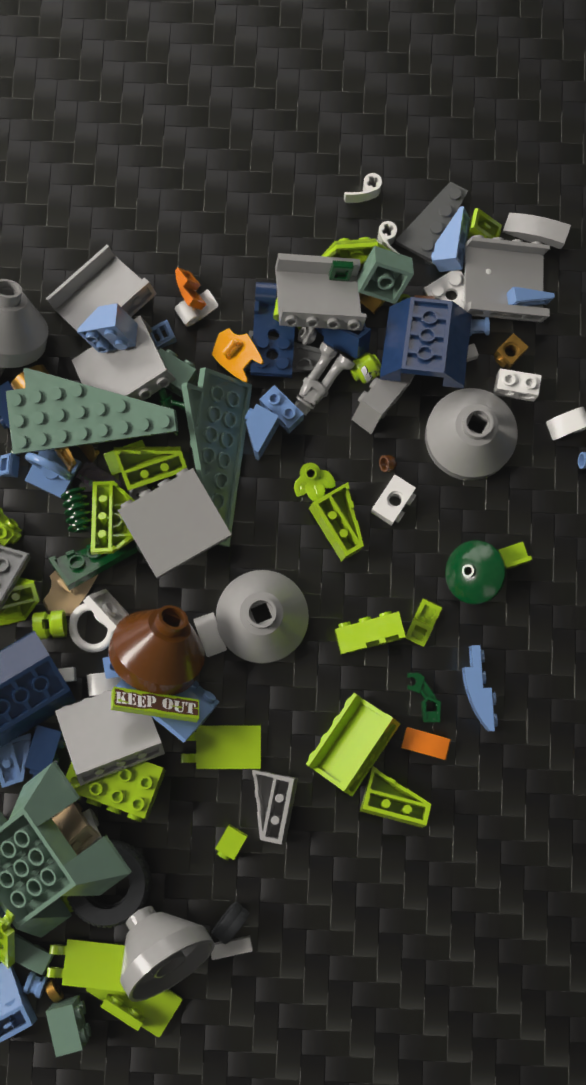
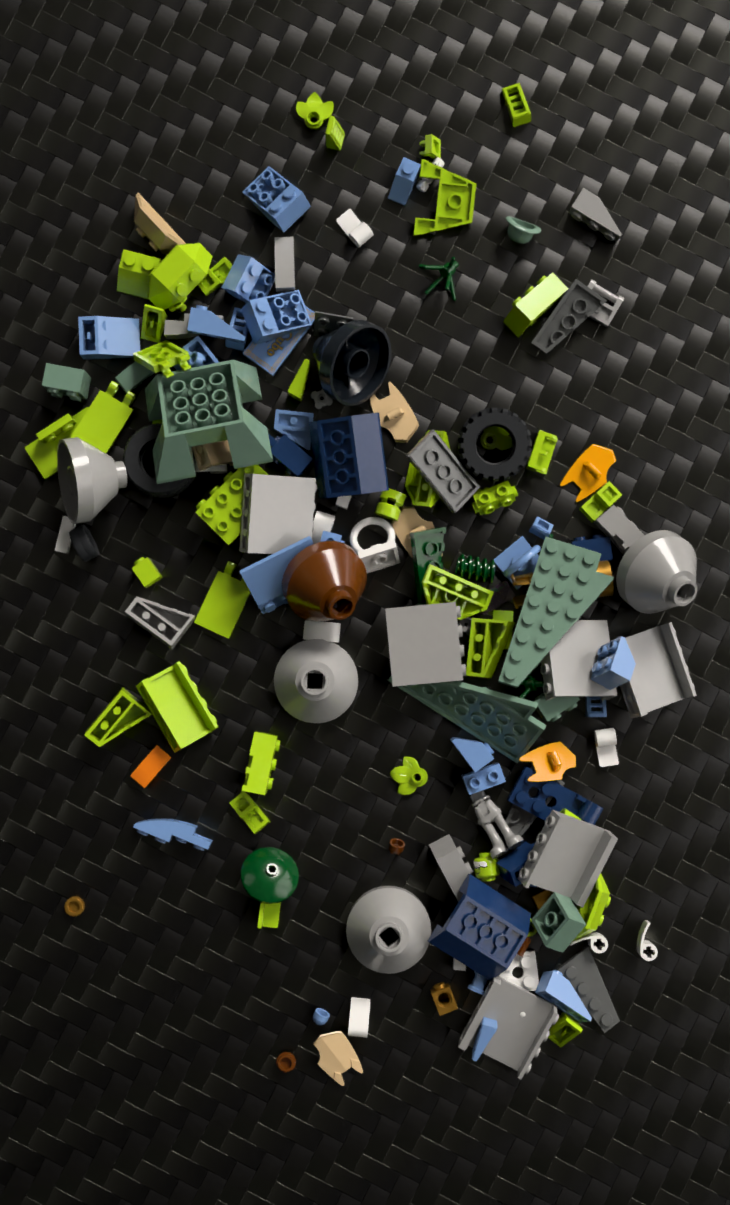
camera: 115 degrees right, 5 degrees up
medium blue wheel [23,971,48,999] -> none
pearl gold tile [45,979,64,1003] -> none
tile [111,687,199,723] -> none
orange slope [175,267,206,310] -> none
light grey plate [298,327,317,345] -> none
lime wedge [309,482,364,562] -> none
dark green tile [329,260,354,281] -> none
white brick [371,475,416,526] -> none
dark green piece [407,673,441,722] -> none
white brick [493,368,541,402] -> none
light grey slope [502,213,571,249] -> none

